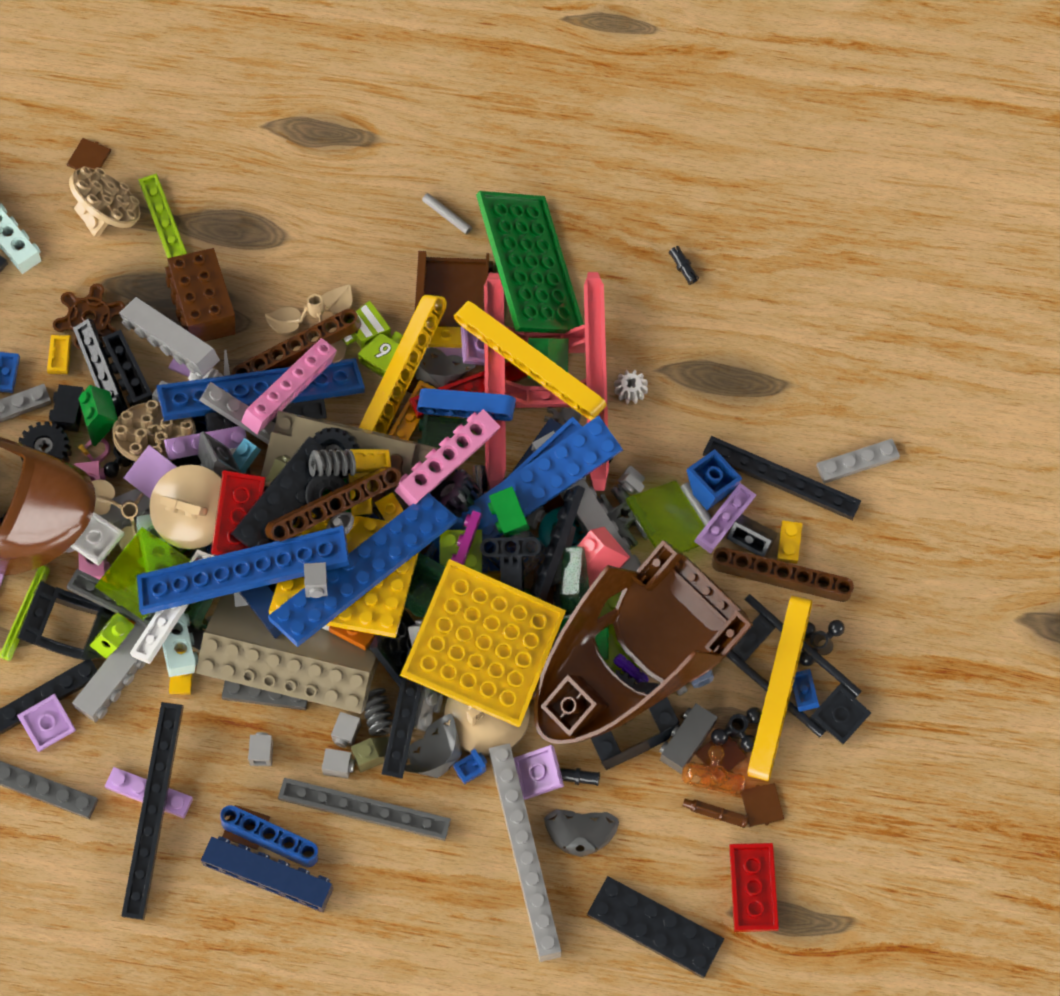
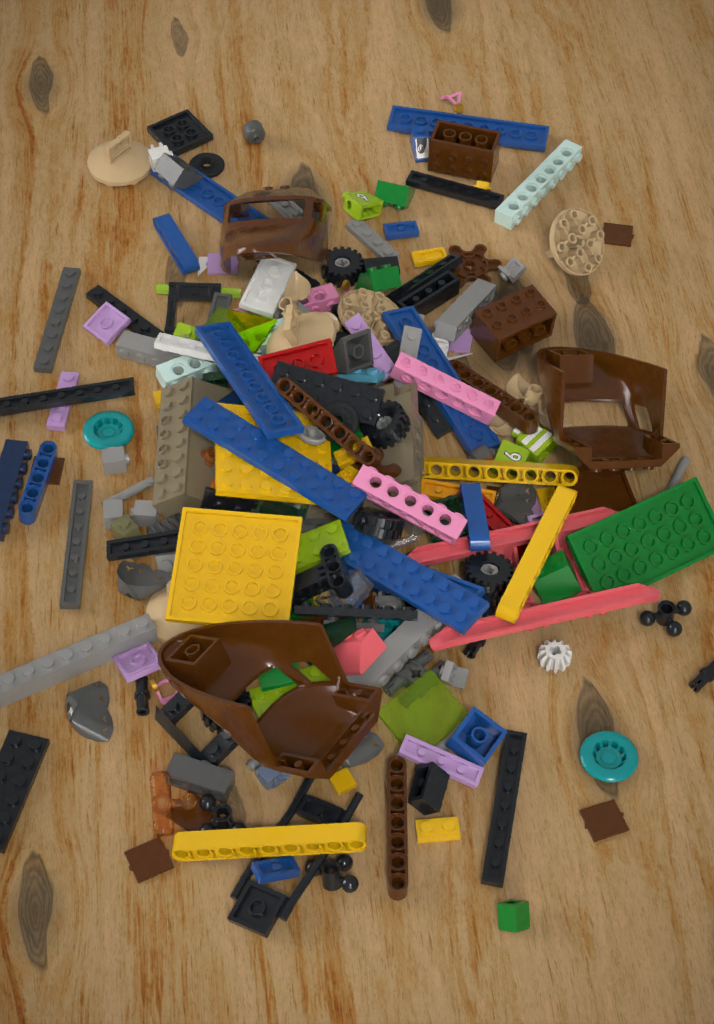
camera: 75 degrees right, 15 degrees down
lavender tile [123,445,177,498] -> none
lime tile [138,173,187,258] -> none
light grey brick [304,562,328,598] -> none
dark grey piece [309,449,356,477] -> none
yellow plate [350,449,391,472] -> none
magenta plate [451,510,482,565] -> none
blue bracket [453,748,487,785] -> none
green brick [488,486,530,538] -> none
dark purple axle [613,654,649,683] -> none
reddish brown piece [682,798,748,828] -> none
red plate [729,843,779,932] -> none
light grey plate [816,439,900,484] -> none
none -> teal wheel [83,410,135,450]
none -> light grey piece [101,476,154,506]
none -> bright pink piece [149,679,178,705]
none -> dark orange plate [201,447,215,466]
none -> black bush [463,551,515,600]
none -> dark grey head [467,445,496,472]
none -> light grey bracket [497,257,527,284]
none -> green panel [497,899,530,933]
none -> reddish brown piece [537,346,680,472]
none -> teal wheel [579,731,639,783]
none -> reddish brown piece [579,799,629,842]
none -> black piece [639,600,692,637]

